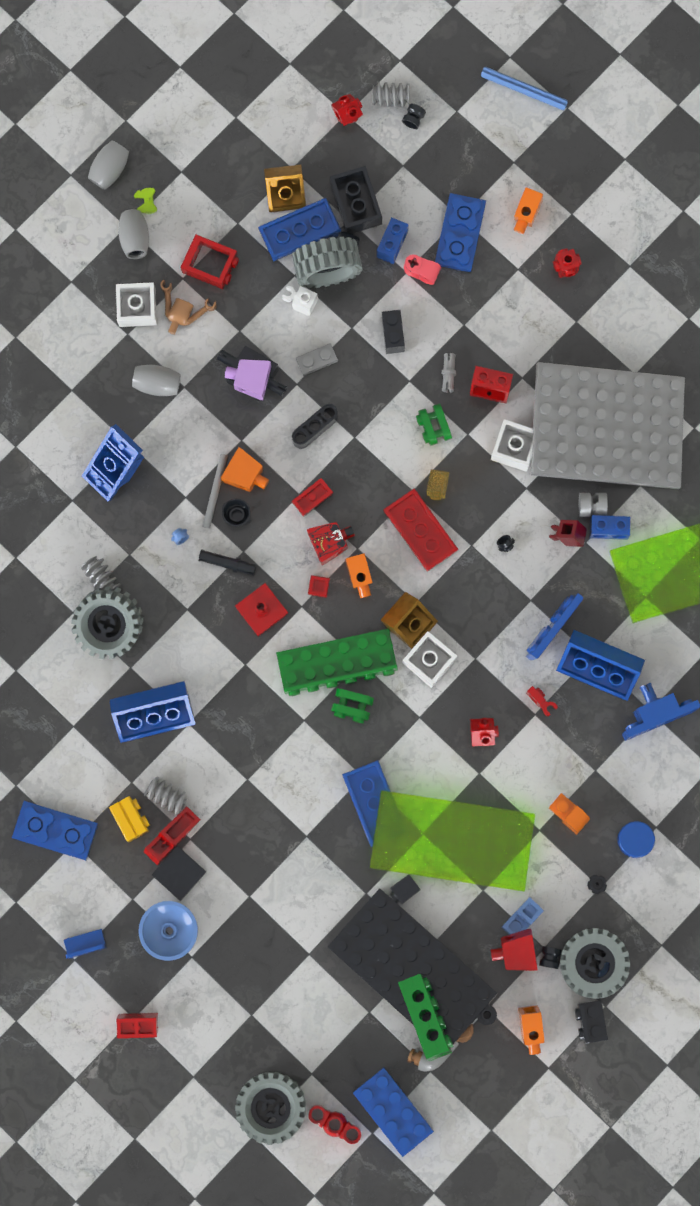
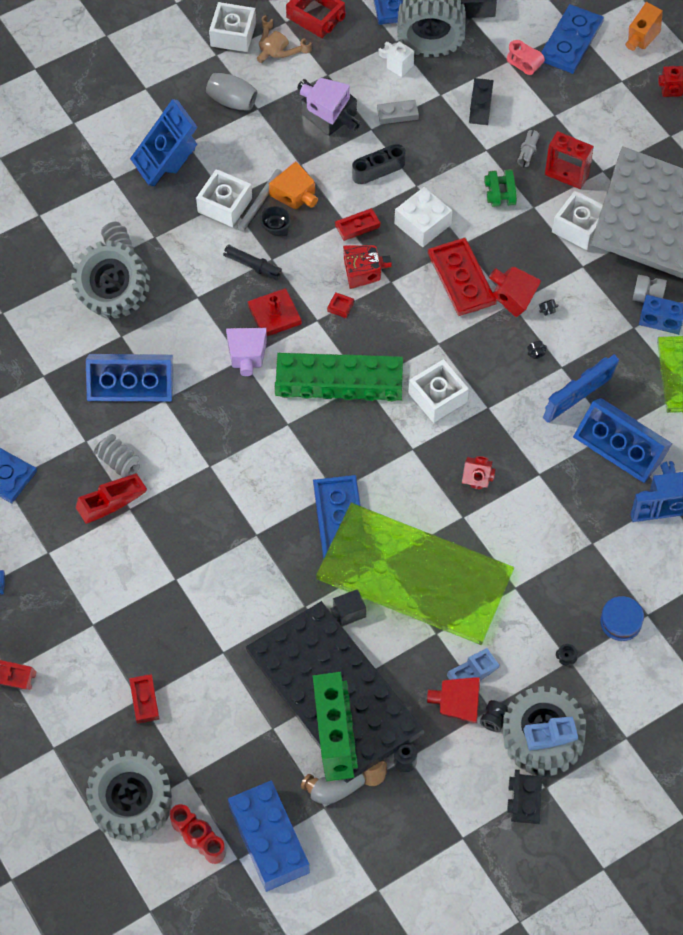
camera: 10 degrees right, 20 degrees down
yellow brick [109,796,150,842] -> none
medium blue dish [139,901,198,961] -> none
black tile [152,846,206,901] -> none
medium blue plate [171,528,189,545] -> none
green brick [331,688,374,724] -> none
orange torso [345,553,372,598] -> none
blue brick [377,217,409,264] -> none
pearl gold slope [381,592,438,649] -> none
clear yellow brick [426,469,450,500] -> none
orange torso [518,1005,545,1055] -> none
red plate [526,686,558,717] -> none
orange brick [548,793,590,835] -> none
dark red brick [549,520,587,547] -> none
none -> red plate [129,674,160,724]
none -> white brick [196,169,252,227]
none -> lavender torso [226,328,267,376]
none -> white brick [395,187,452,247]
none -> red torso [489,267,541,317]
none -> medium blue slope [524,717,578,751]
none -> black plate [527,341,547,359]

